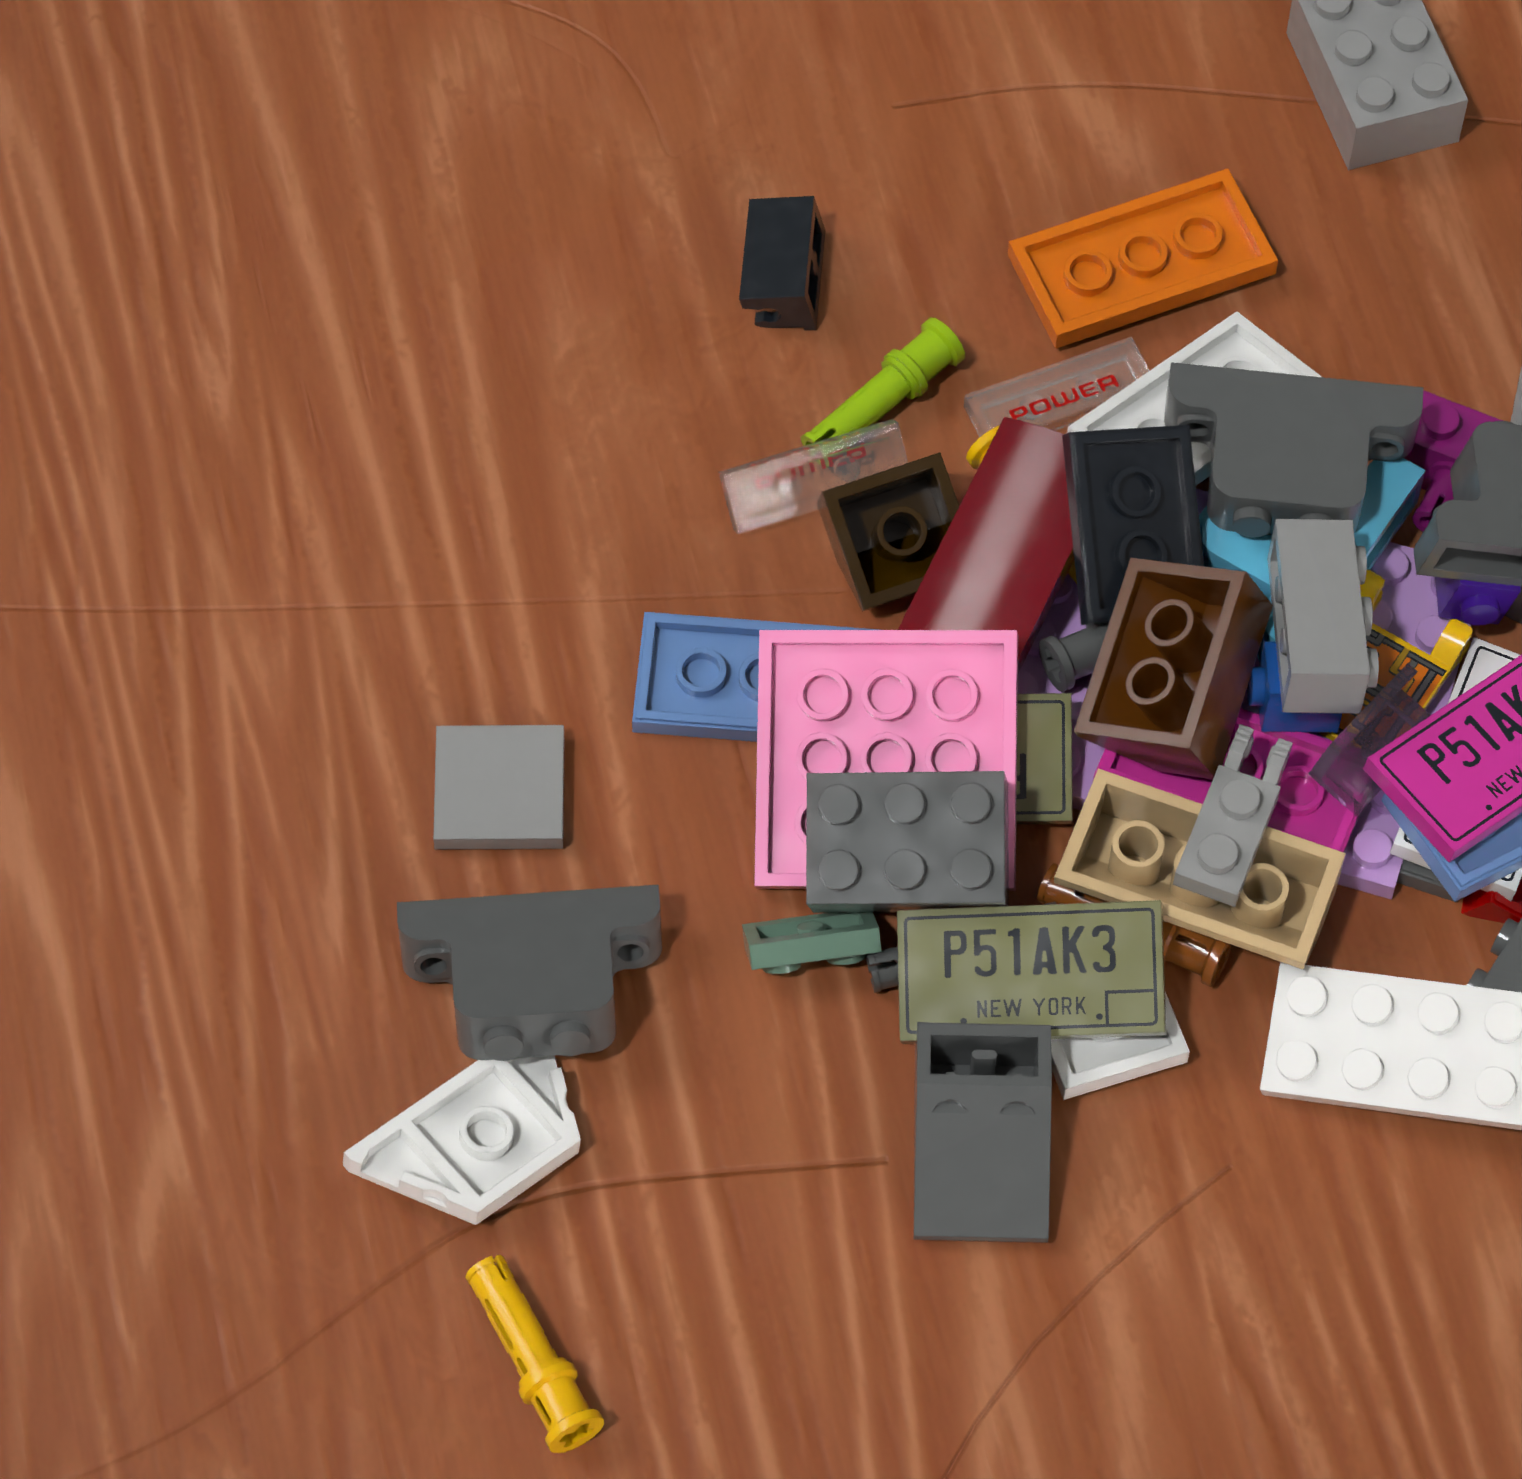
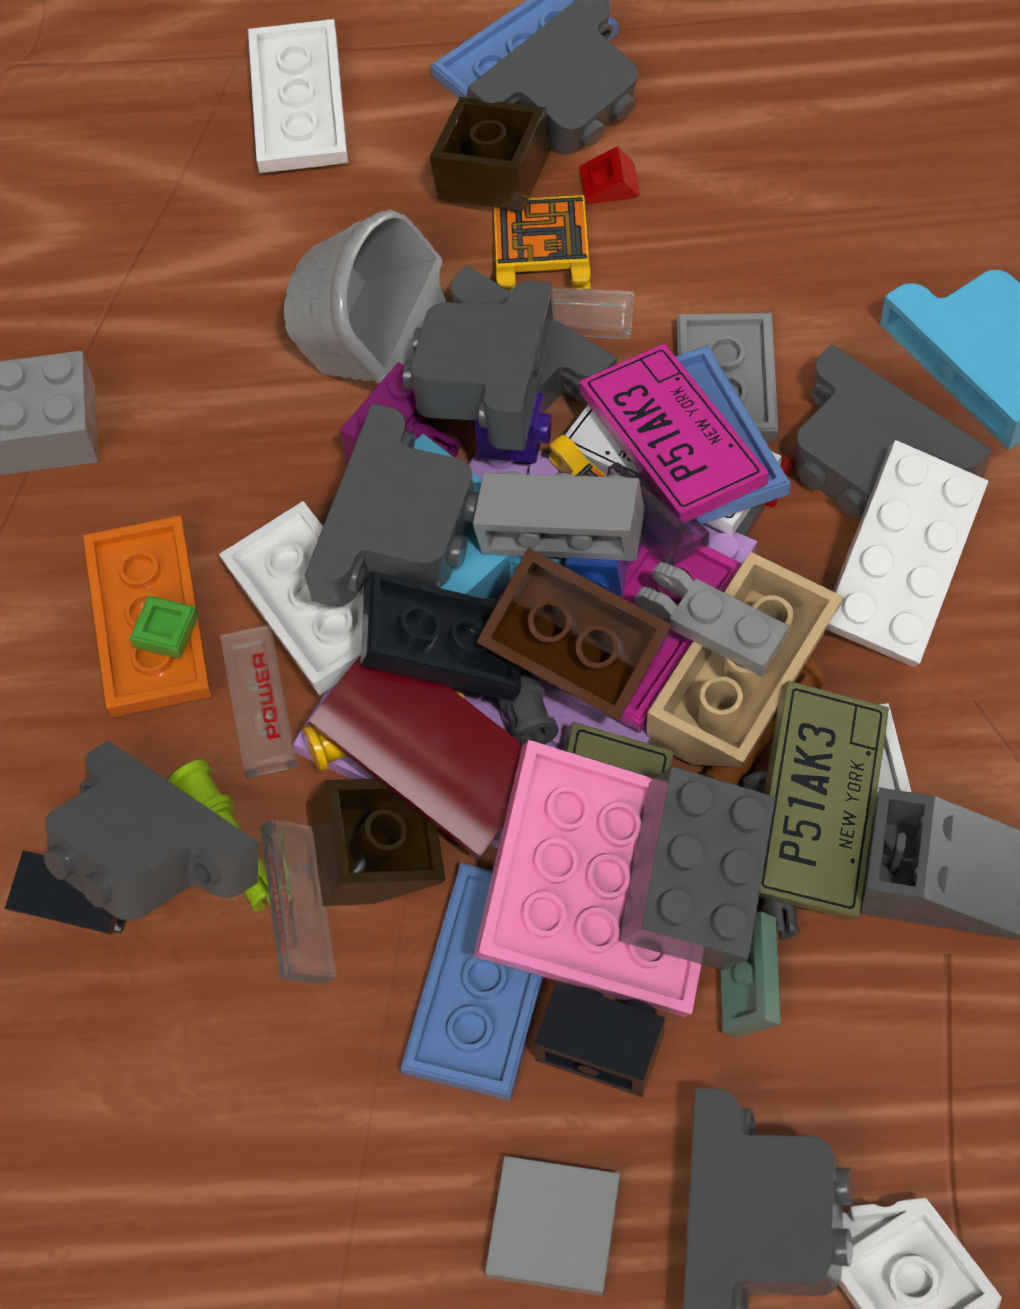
camera: 75 degrees left, 0 degrees up
none -> dark grey brick [44,740,259,920]
none -> bright green tile [129,595,199,659]
none -> black brick [534,981,665,1098]

